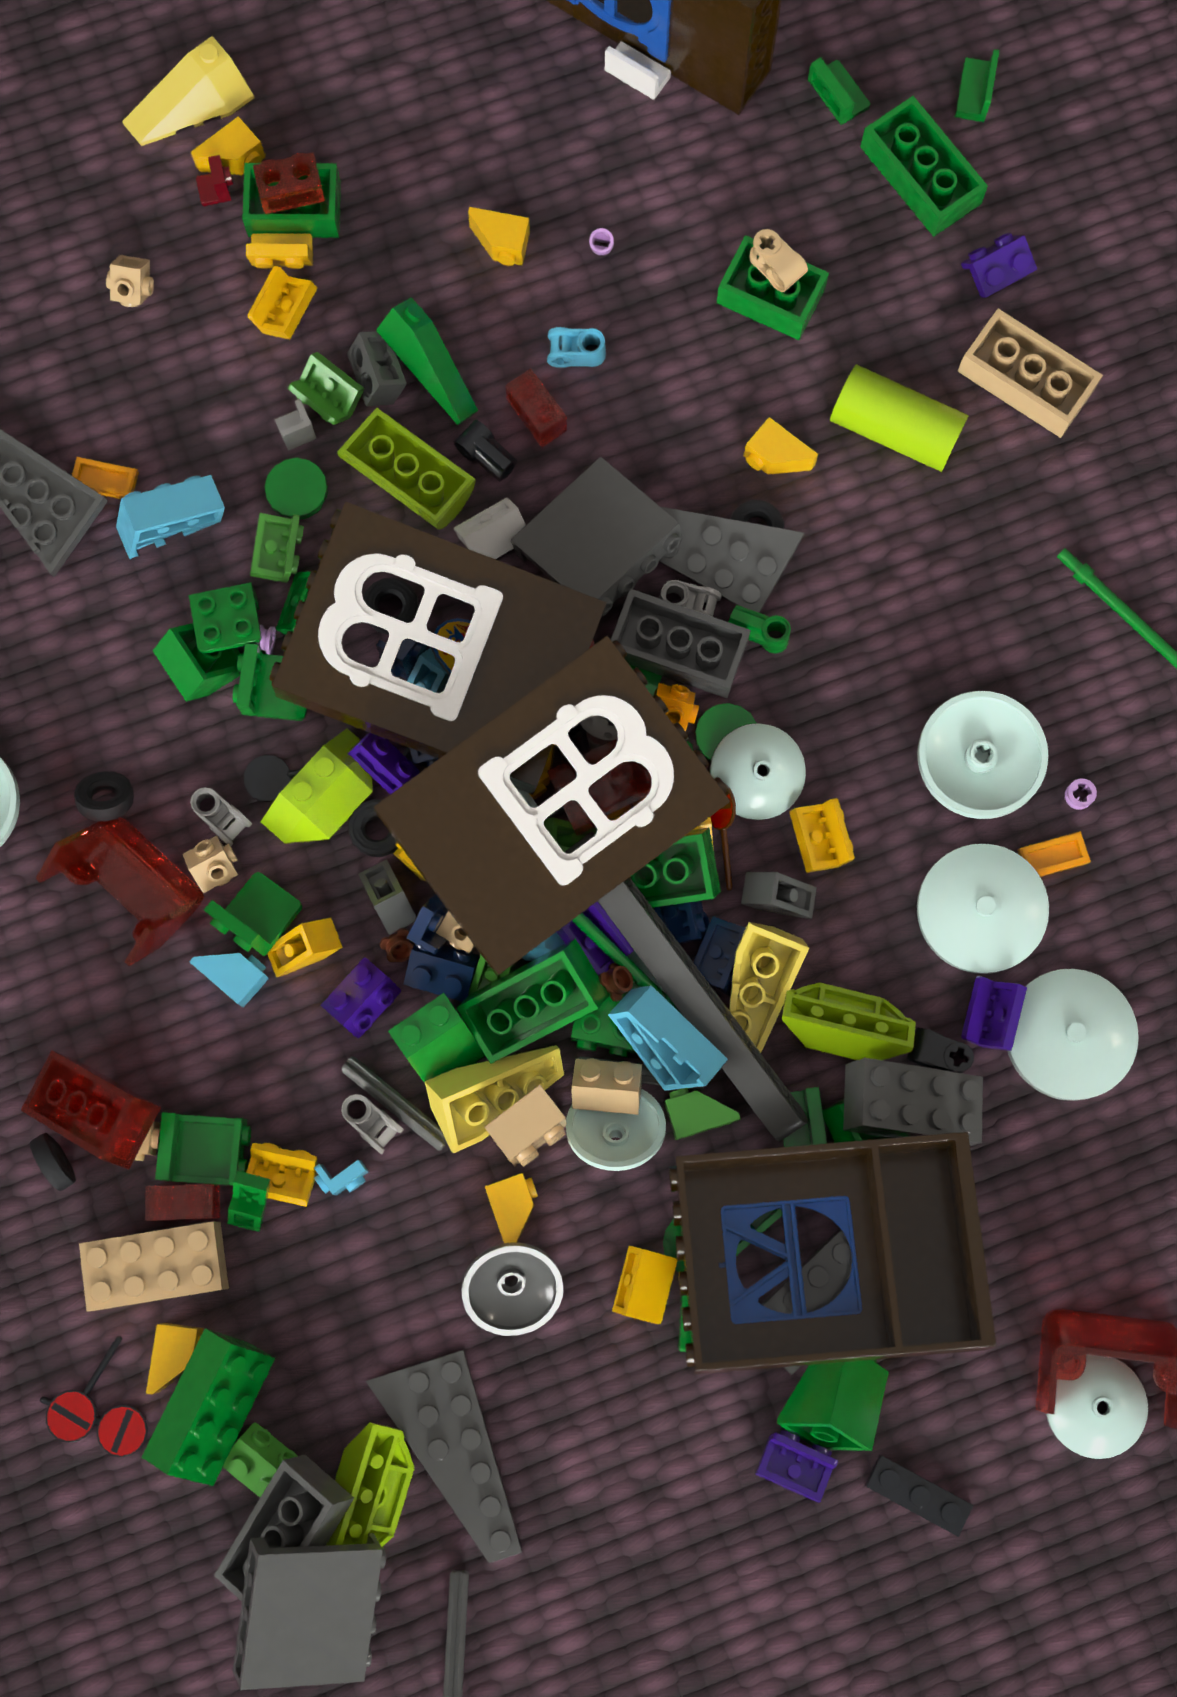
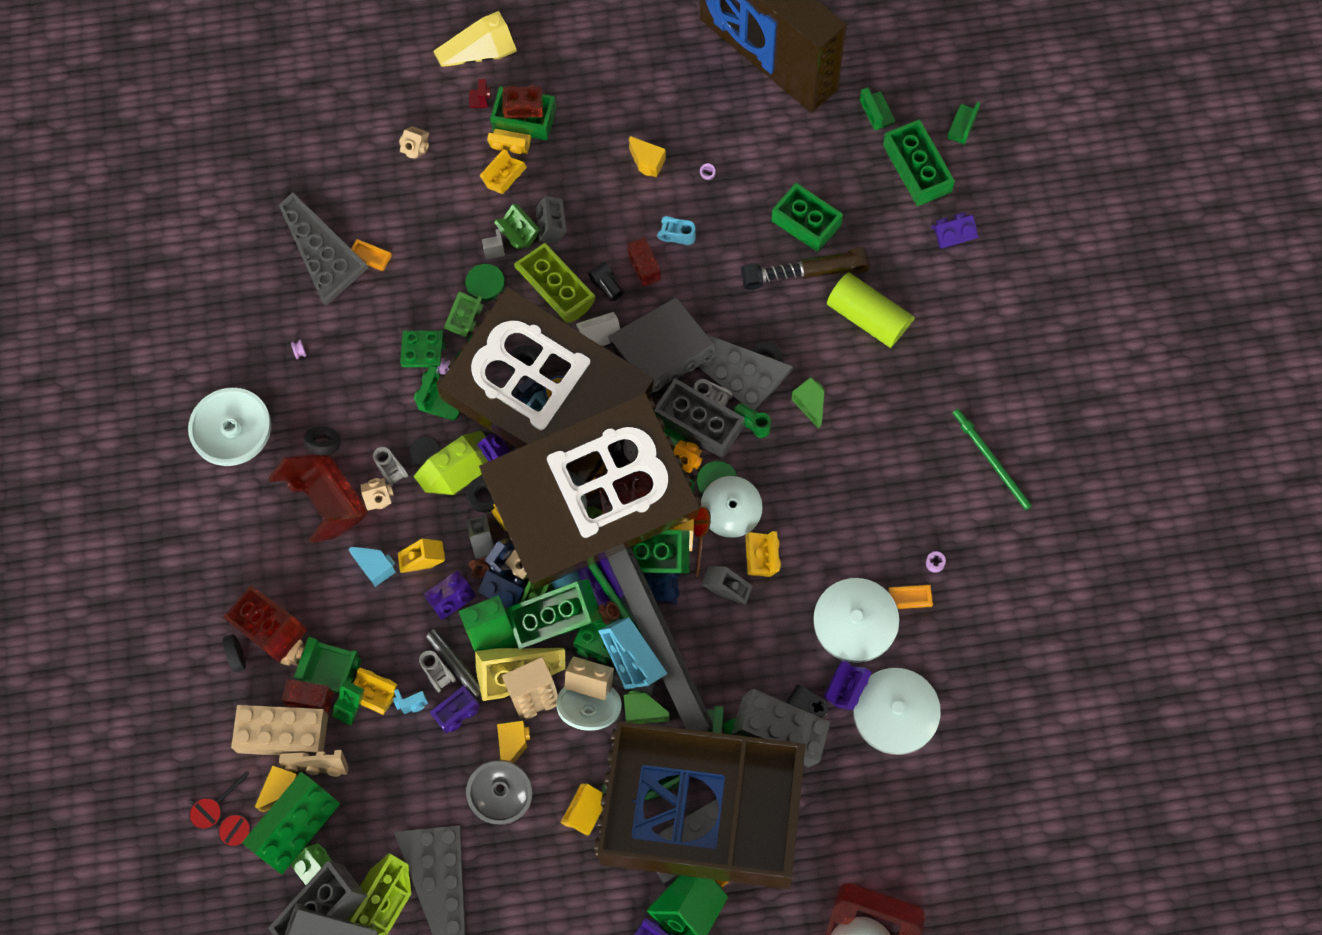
camera: 15 degrees right, 10 degrees down
medium azure wedge [116,475,225,559] -> none
green slope [153,623,241,702] -> none
yellow slope [191,116,266,175] -> none
green bracket [204,872,303,957] -> none
green wedge [376,297,478,425] -> none
white panel [605,41,671,100] -> none
dark blue bracket [693,916,746,996] -> none
light yellow wedge [729,922,809,1053] -> none
yellow slope [744,417,818,475] -> none
tan piece [749,229,808,292] -> none
lime wedge [782,982,916,1060] -> none
light aqua dish [917,691,1048,819] -> none
tan brick [958,308,1103,438] -> none
none -> tan wing [279,750,349,777]
none -> lavender bush [291,339,306,359]
none -> dark purple bracket [429,686,480,734]
none -> piece [741,247,870,290]
none -> bright green slope [792,378,824,428]

